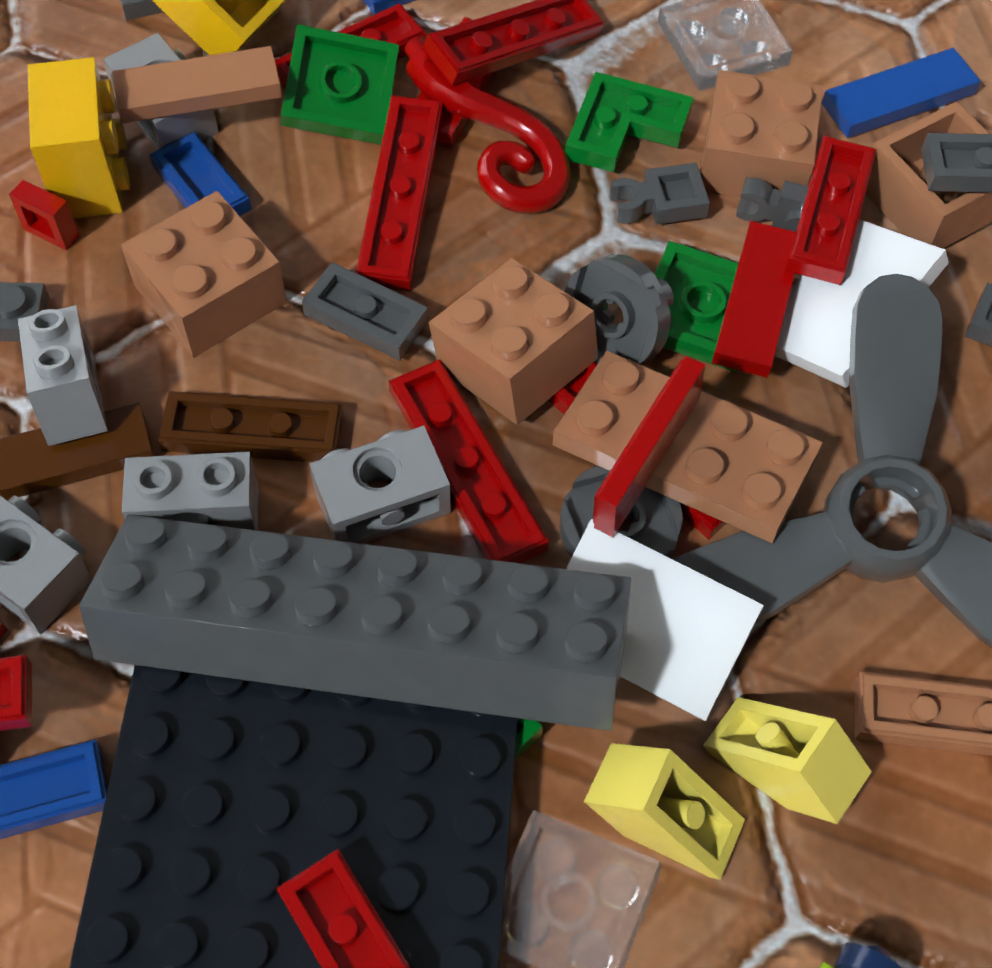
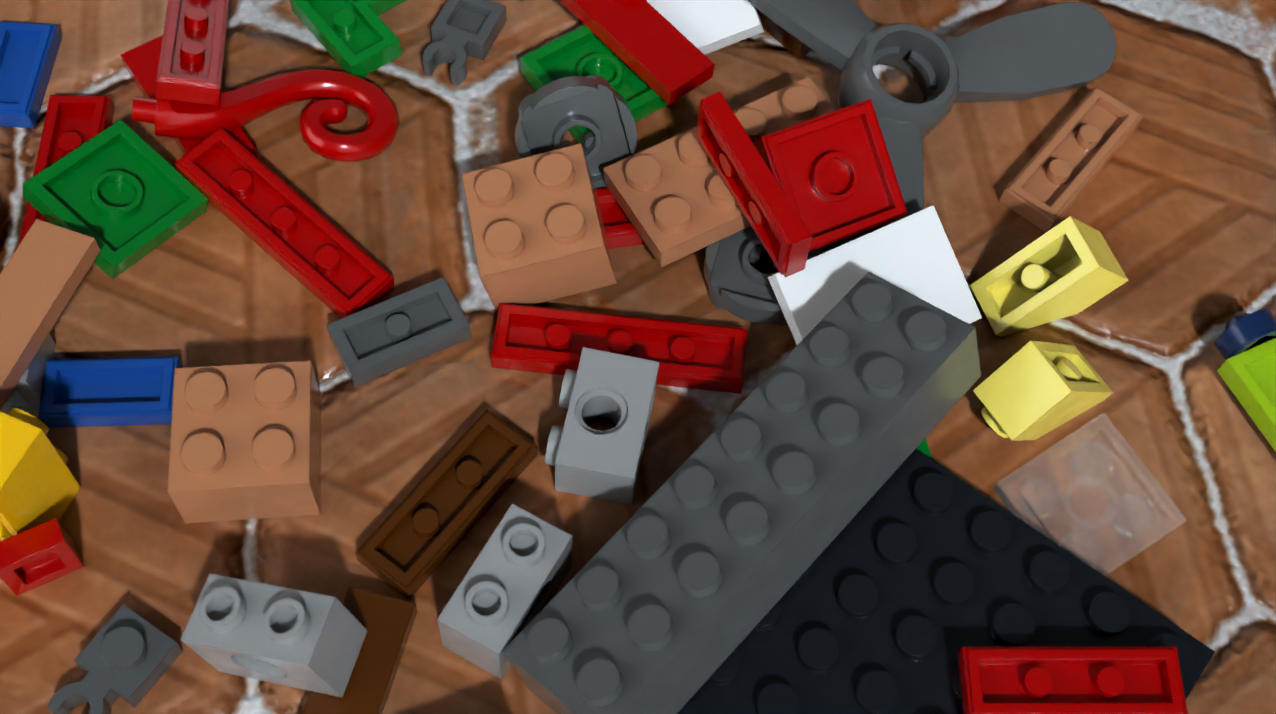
camera: 60 degrees left, 0 degrees up
none -> red tile [754,99,908,252]

